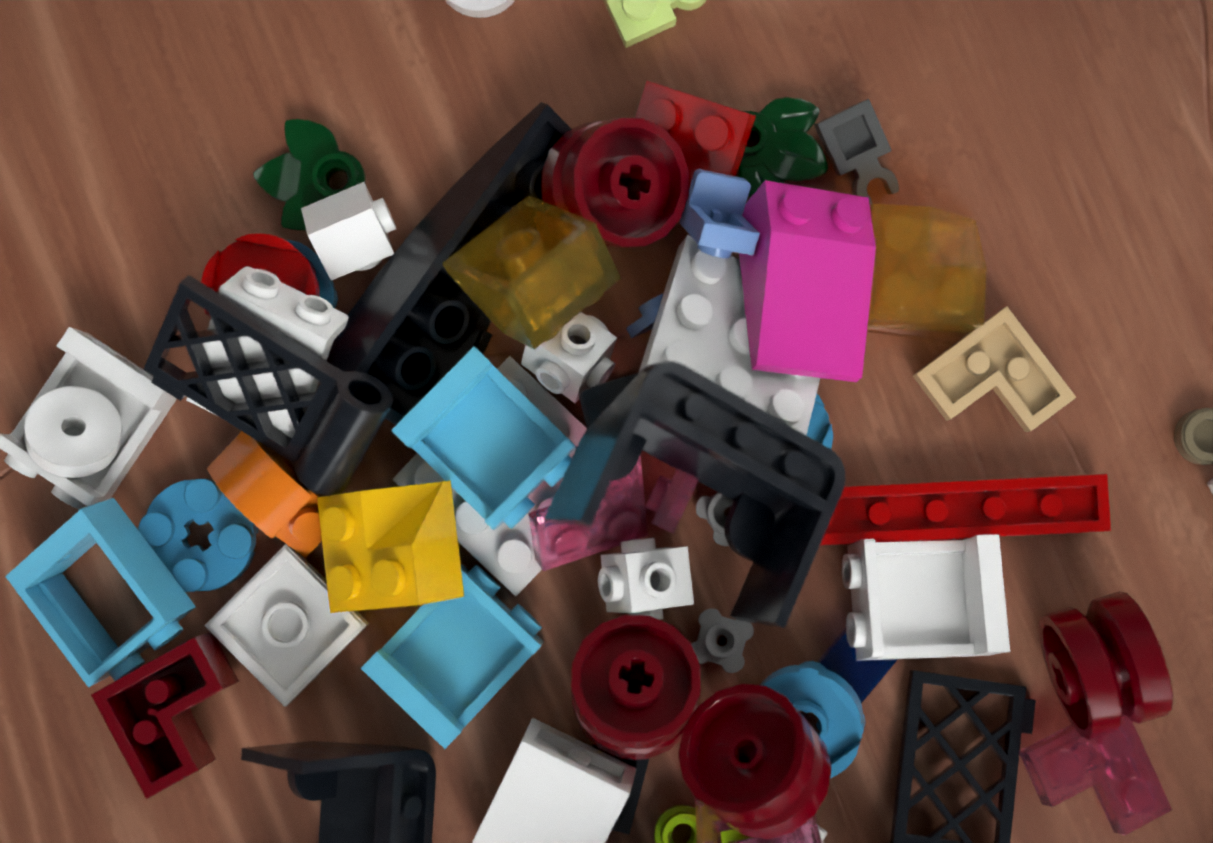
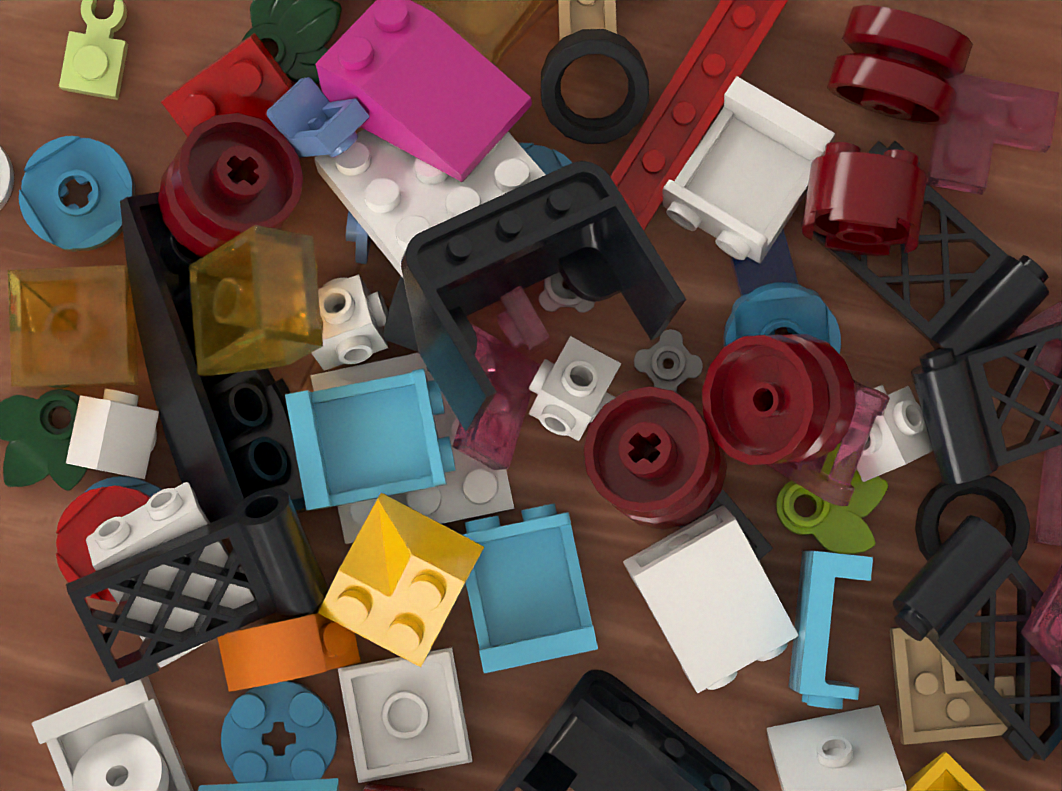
camera: 60 degrees left, 0 degrees up
none -> clear yellow slope [8,265,138,390]
none -> dark azure plate [19,136,135,252]
none -> black tyre [541,29,649,144]
none -> dark red brick [802,142,927,256]

